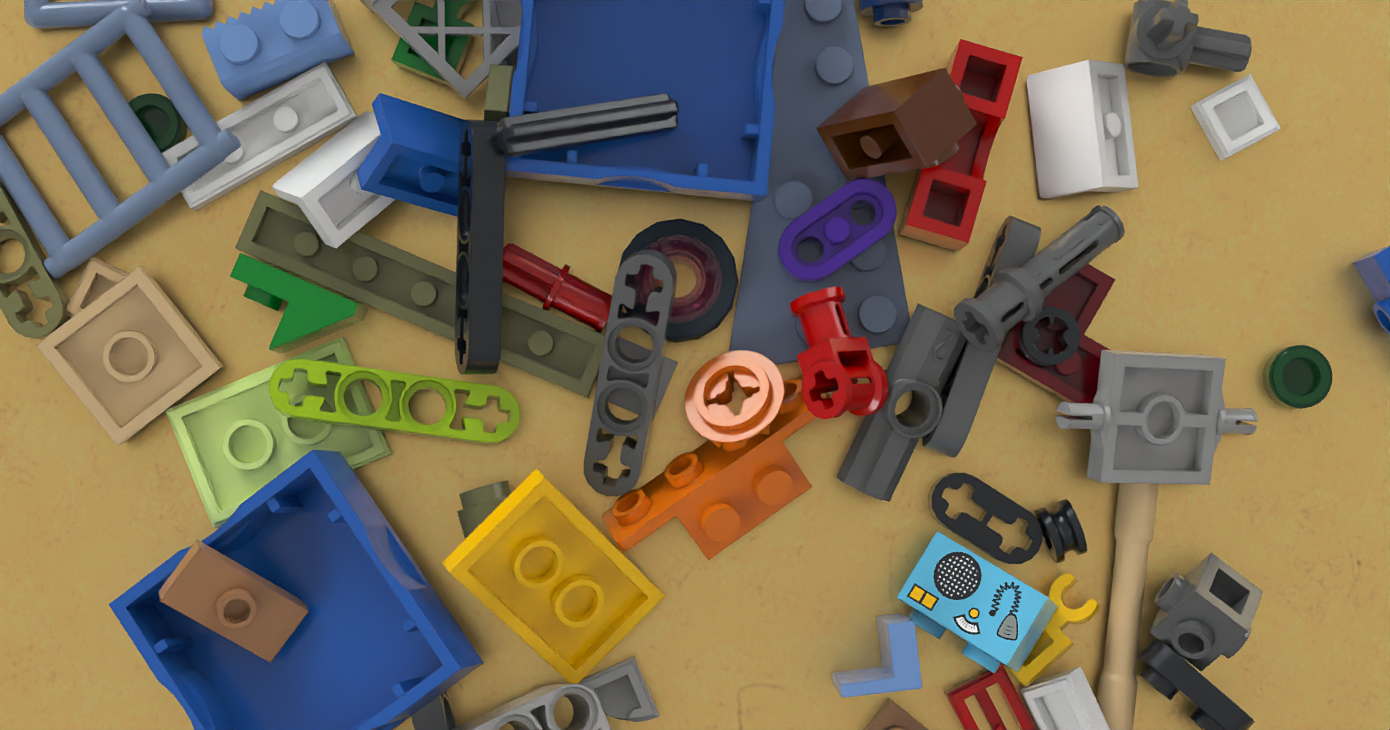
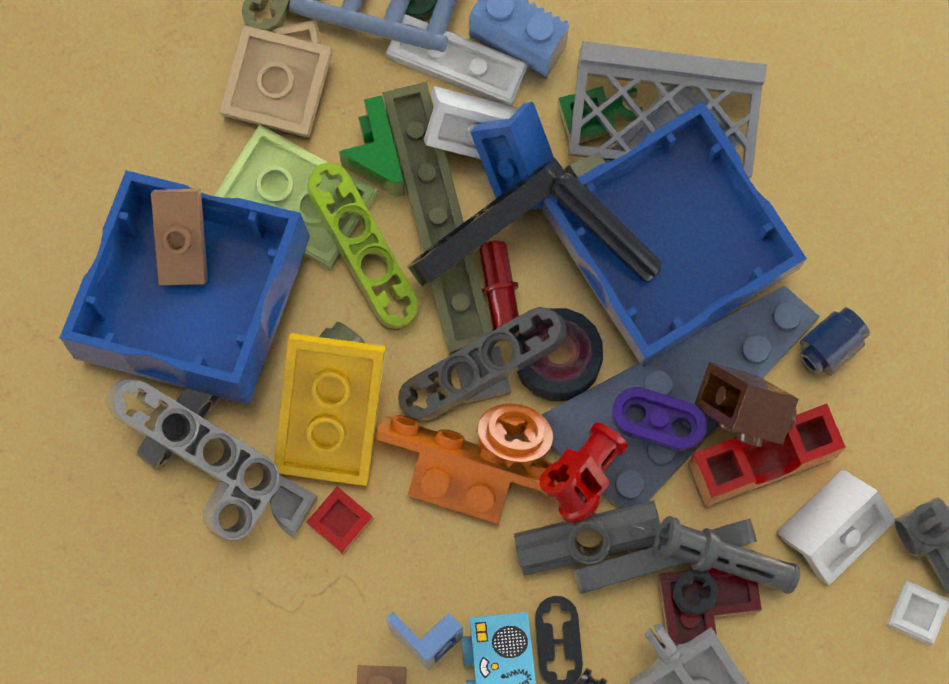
camera: 55 degrees right, 10 degrees down
none -> red tile [306,486,374,555]

